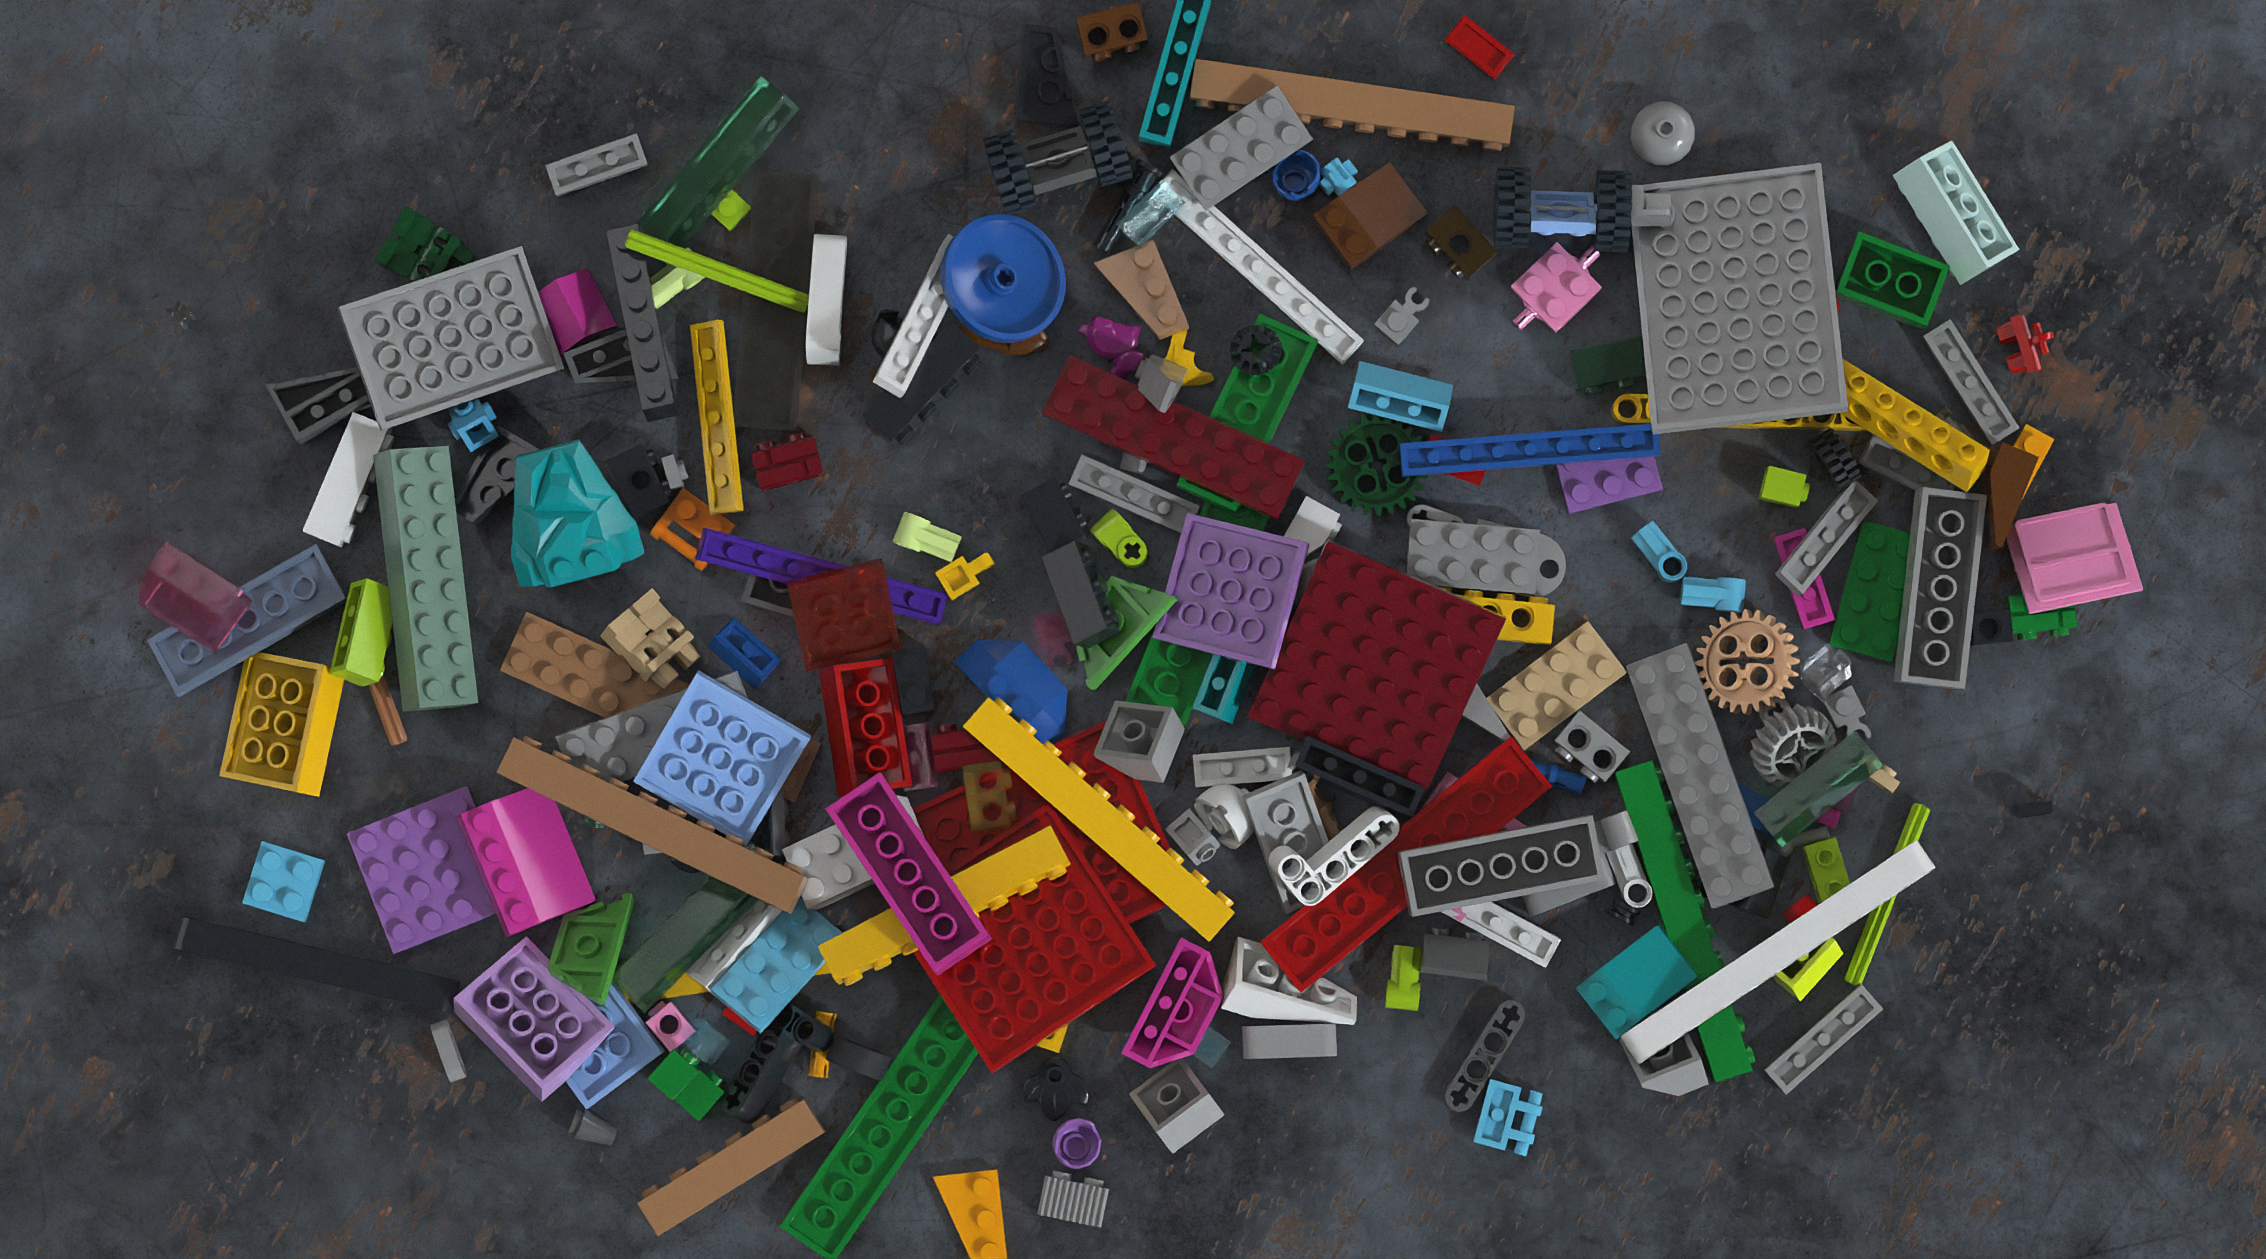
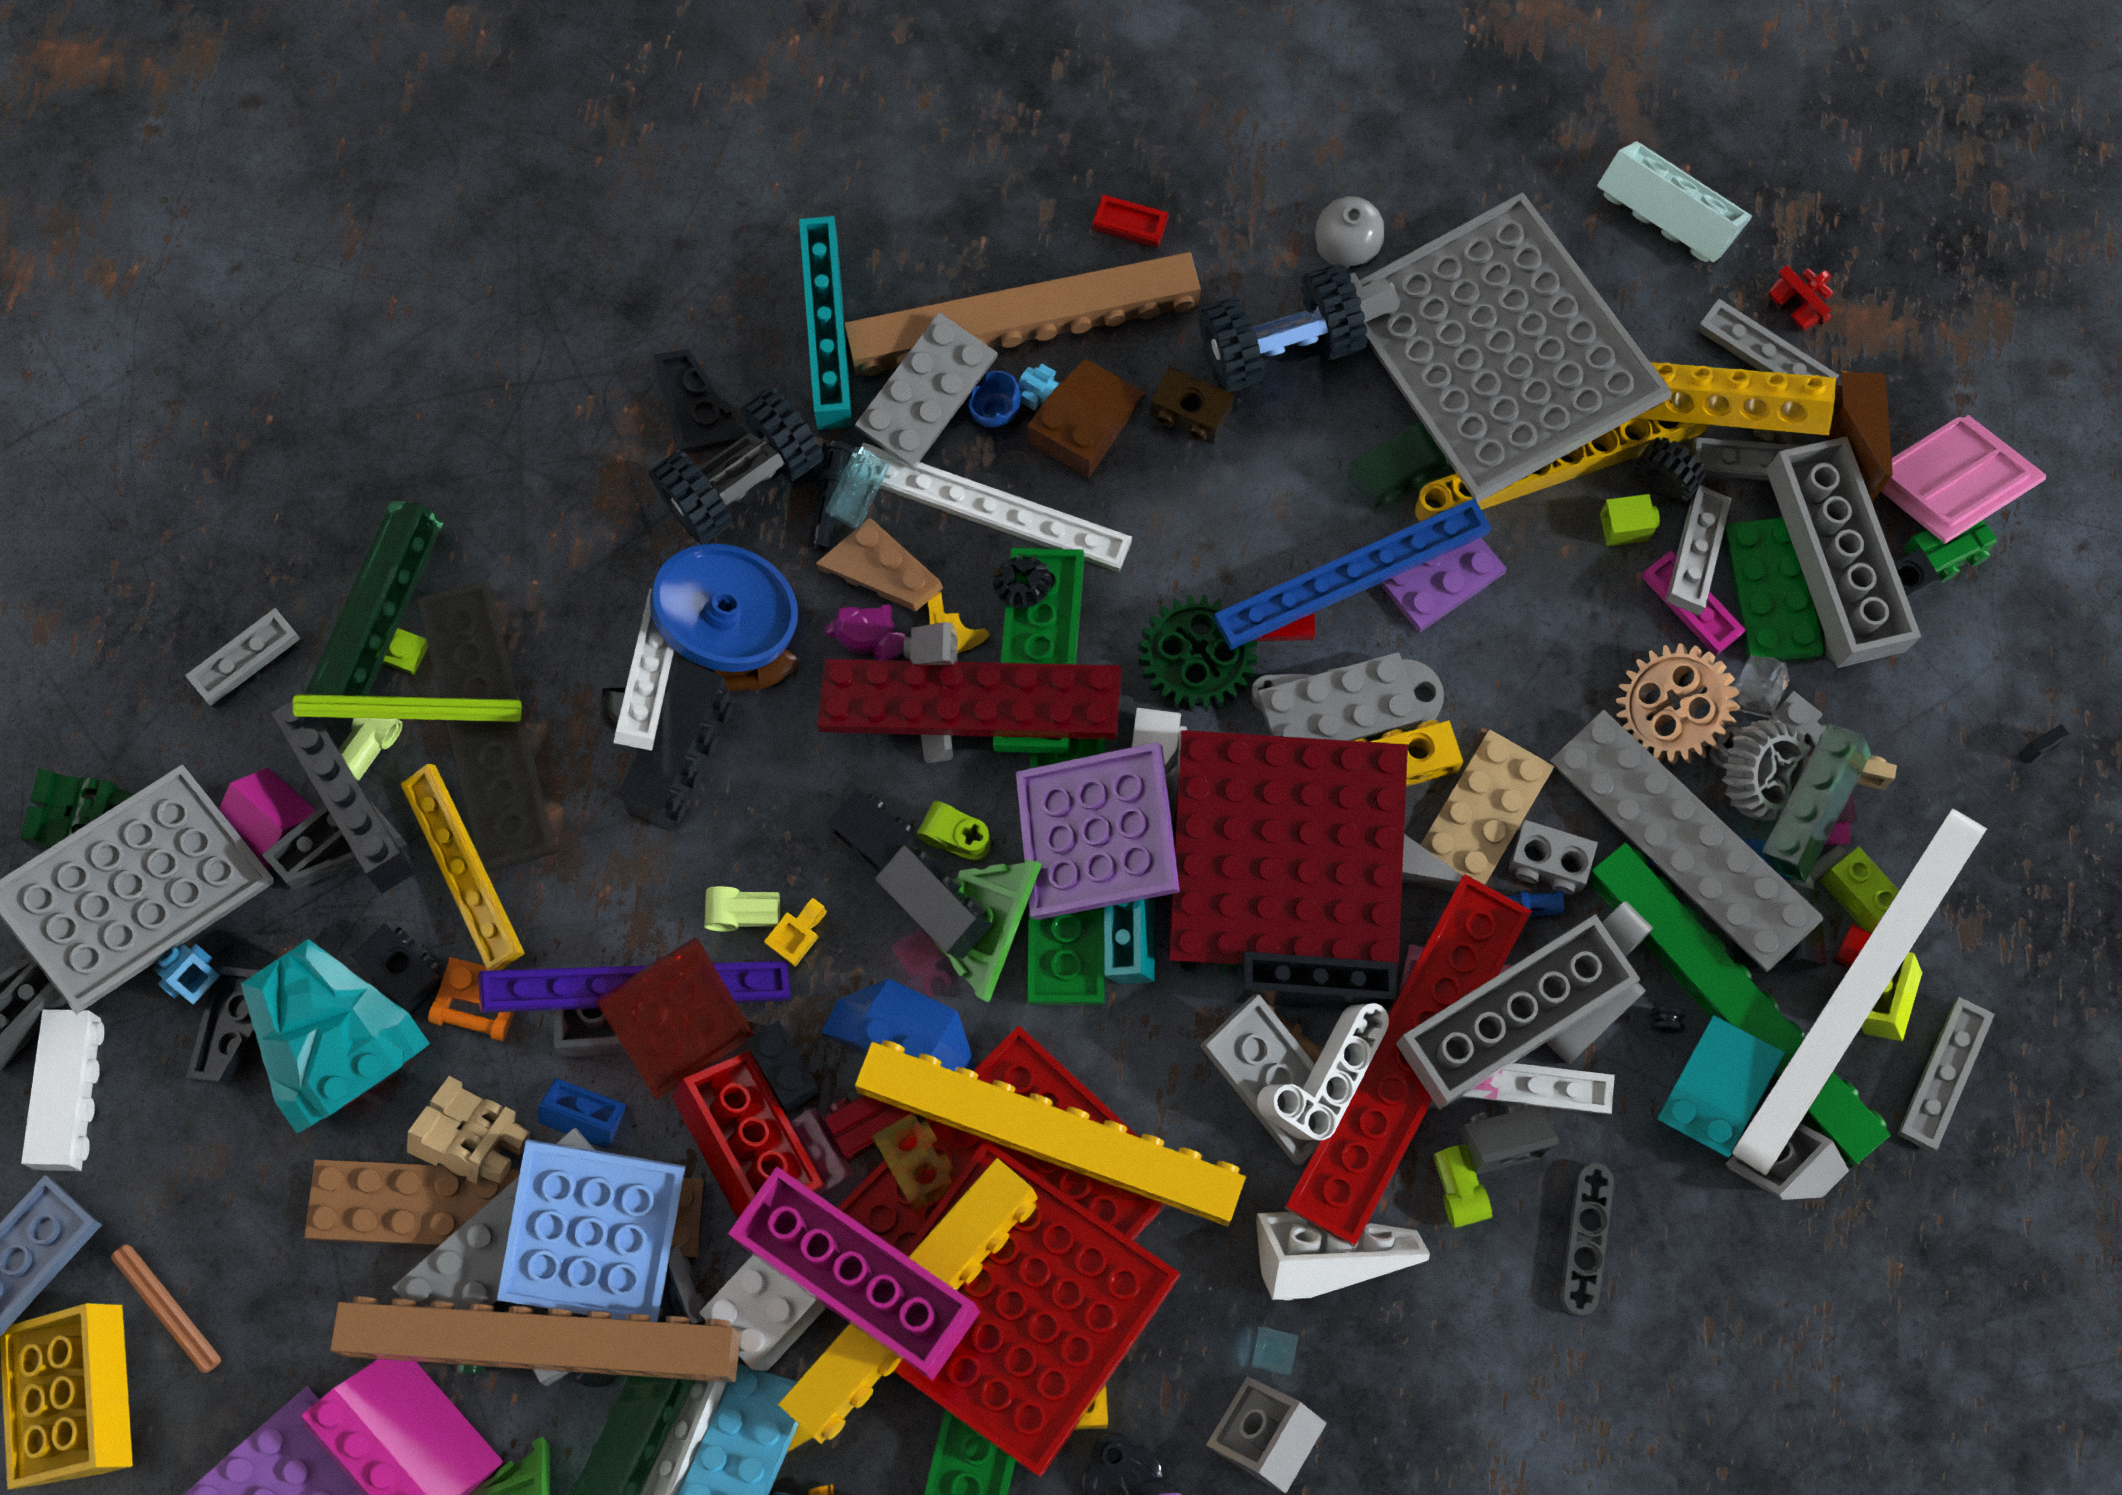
camera: 20 degrees left, 15 degrees down
lime brick [329,578,392,687] -> none
sand green brick [373,446,478,712] -> none
light grey plate [661,454,688,491] -> none
dark red brick [751,432,825,492] -> none
white beam [806,234,847,366] -> none
light grey plate [1069,454,1200,534] -> none
reddish brown brick [1076,2,1148,62] -> none
light grey slope [1093,701,1185,783] -> none
dark pink wedge [1121,937,1224,1068] -> none
light grey bracket [1165,808,1220,866] -> none
white plate [1193,747,1292,787] -> none
white cylinder [1194,784,1254,849] -> none
light grey beam [1242,1023,1337,1059] -> none
medium azure brick [1348,361,1453,432] -> none
light grey plate [1374,287,1430,346] -> none
medium azure plate [1473,1079,1543,1156] -> none
bright pink plate [1511,242,1602,334] -> none
white piece [1606,843,1652,908] -> none
medium azure piece [1631,521,1687,583] -> none
medium azure piece [1680,577,1746,613] -> none
green brick [1835,231,1950,330] -> none
lime axle [1844,803,1930,986] -> none

